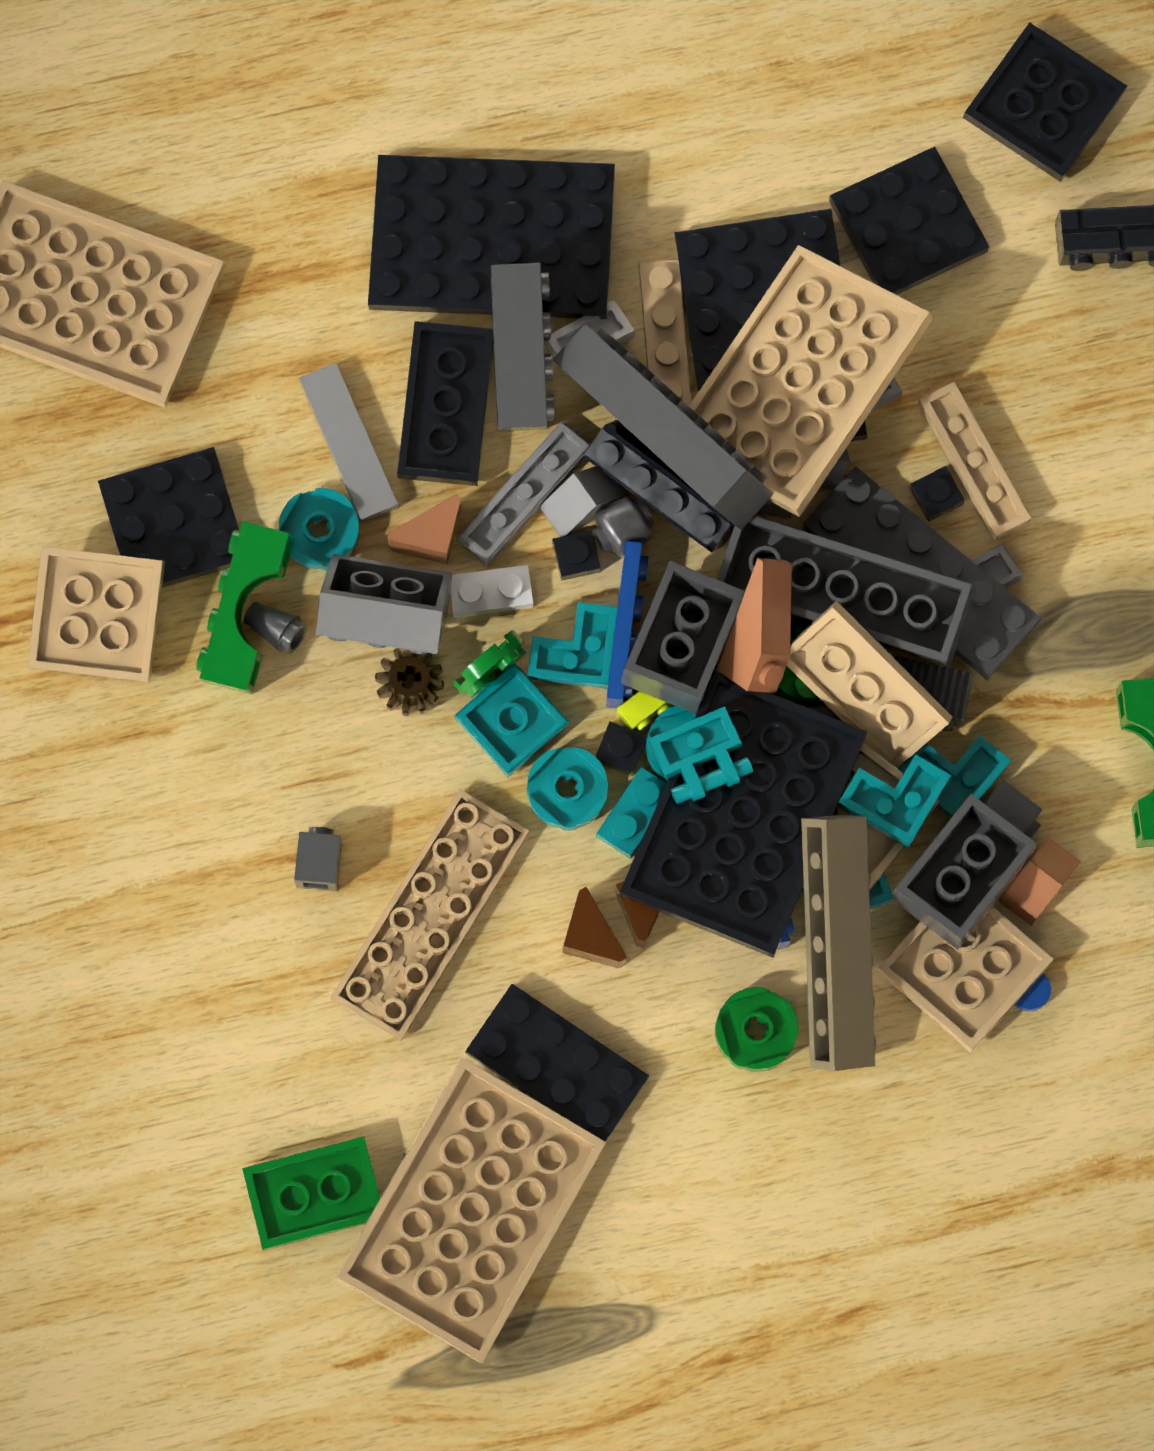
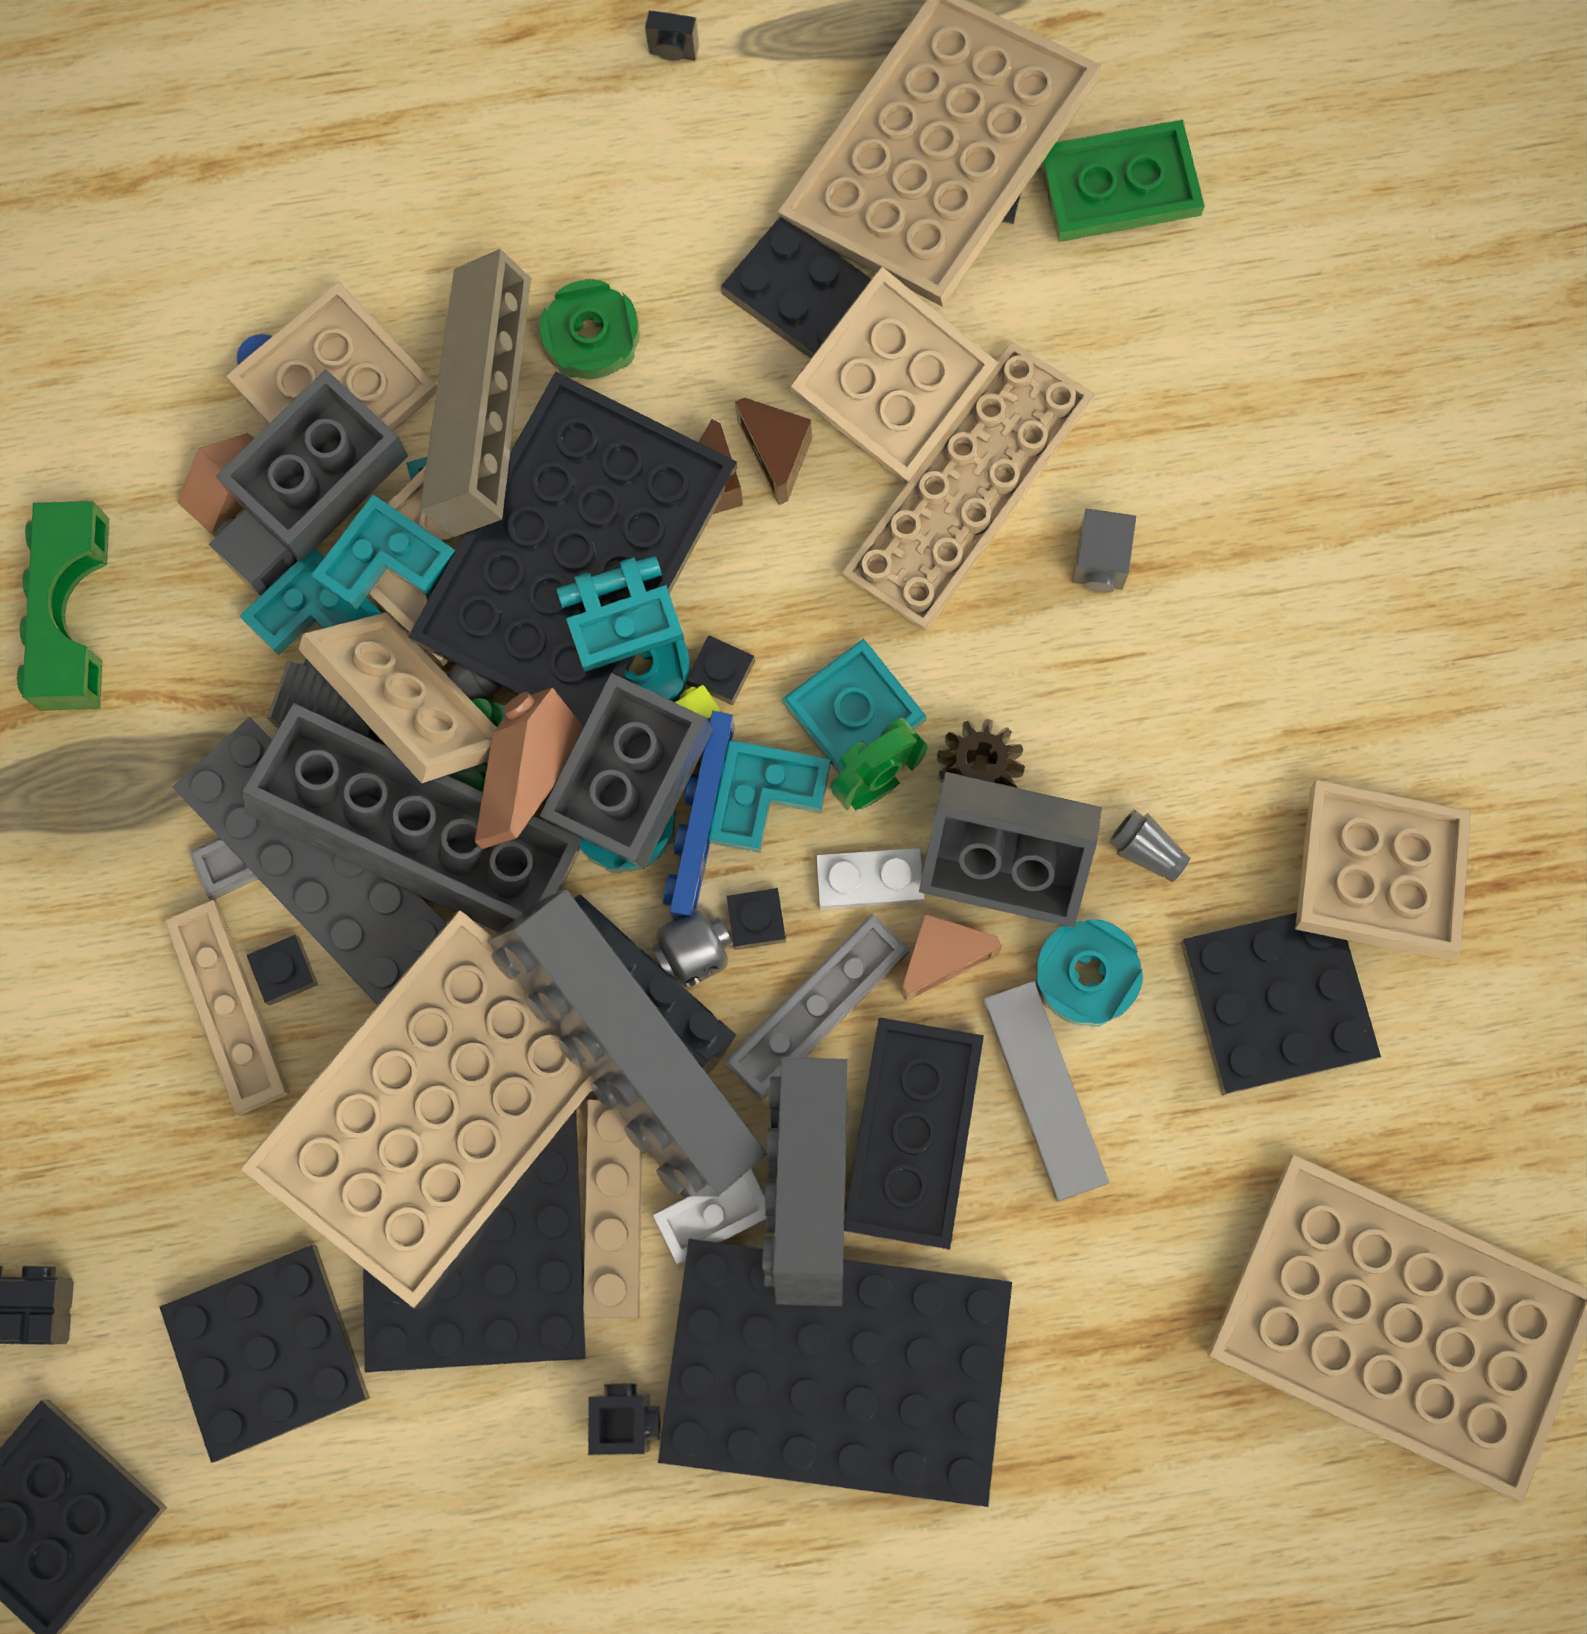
camera: 165 degrees left, 0 degrees up
green arch [196,521,295,694] -> none
teal plate [527,747,608,831] -> none
light grey slope [540,466,629,537] -> none
teal plate [596,767,666,859] -> none
none -> black brick [588,1383,660,1455]
none -> black plate [645,10,699,61]
none -> tan plate [788,267,998,483]

